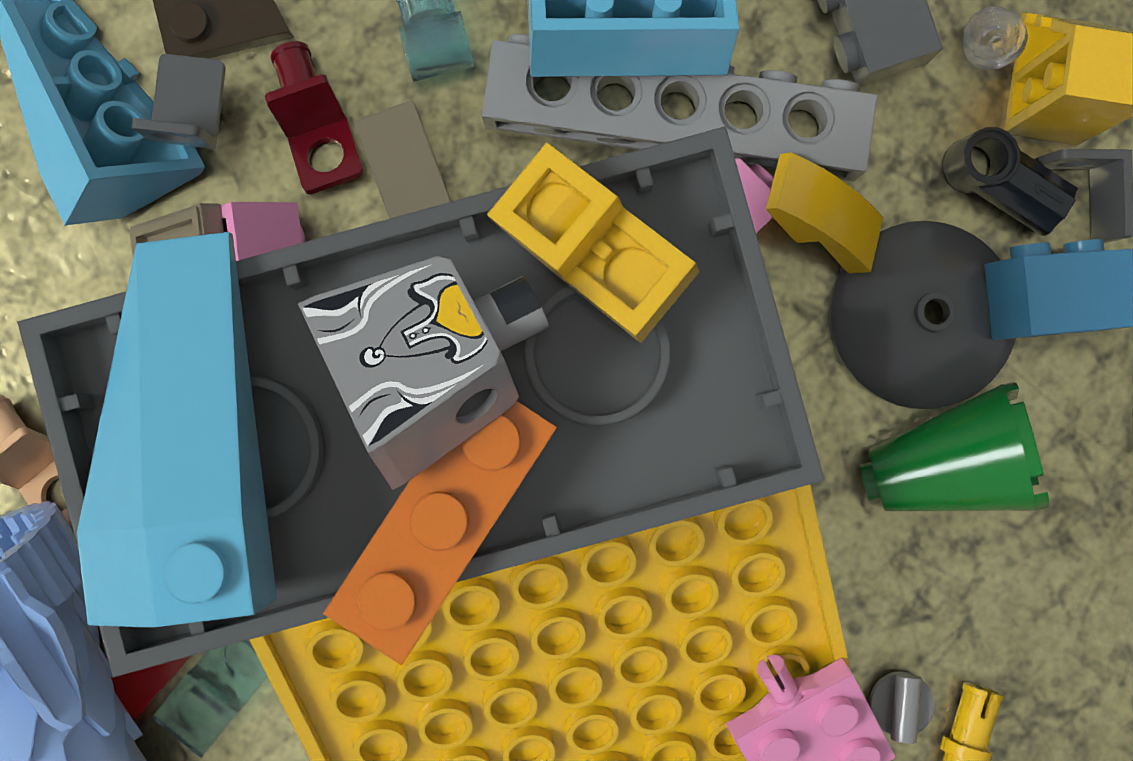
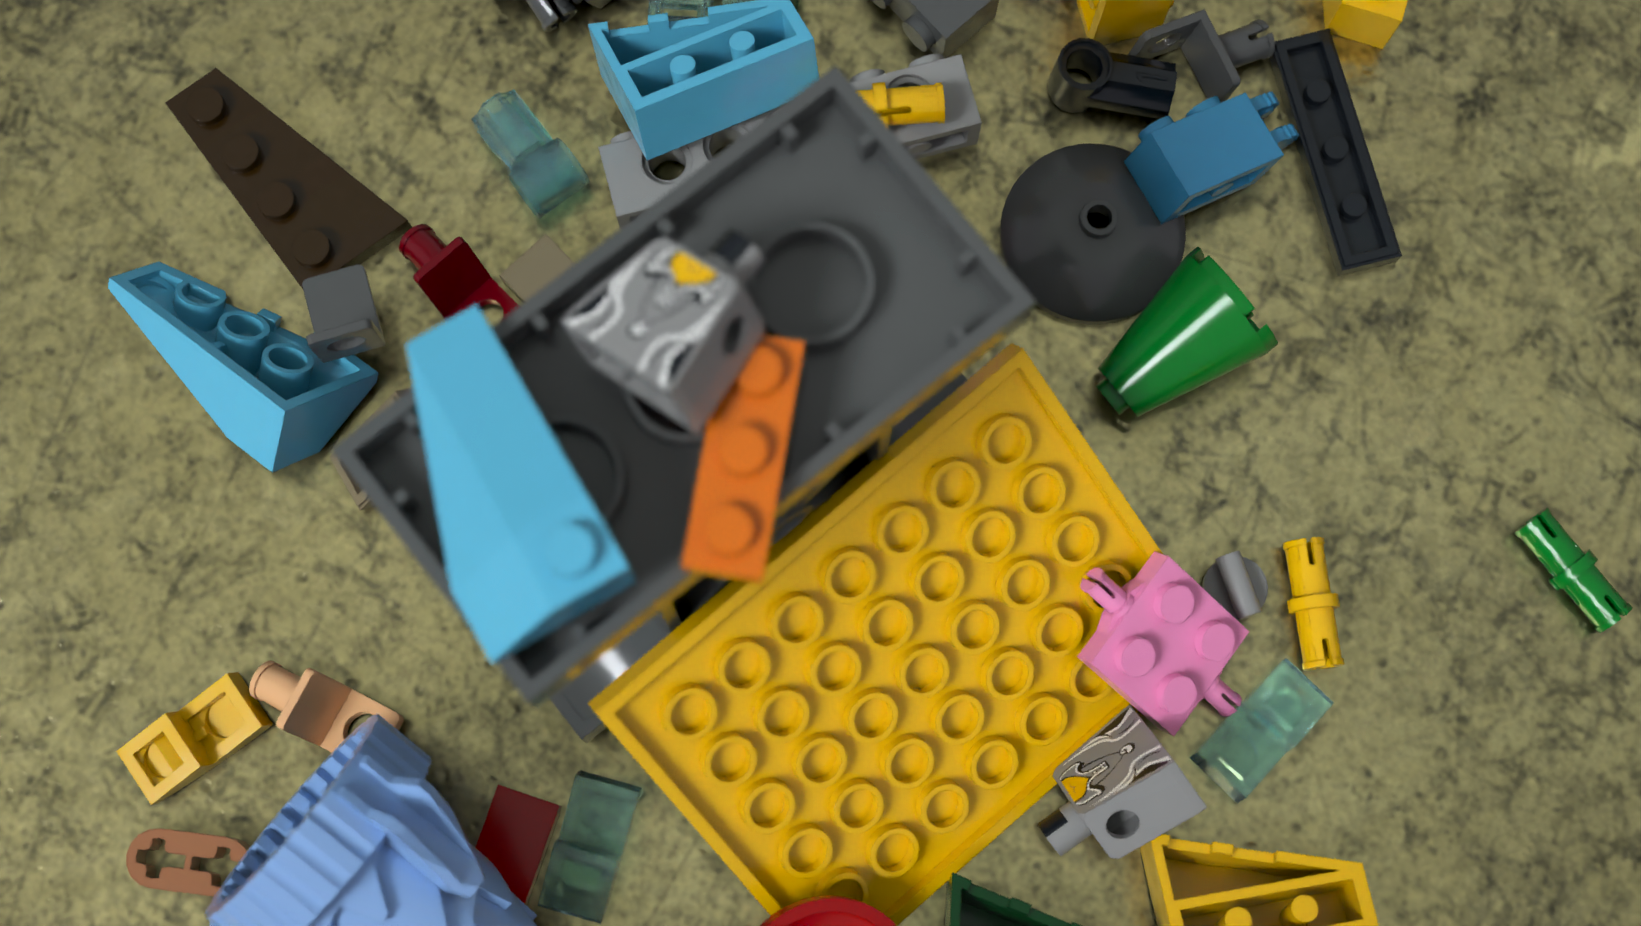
camera: 30 degrees left, 10 degrees down
yellow slope [487,142,700,343] -> none
yellow slope [766,152,884,274] -> none
none -> yellow pin [857,82,945,128]

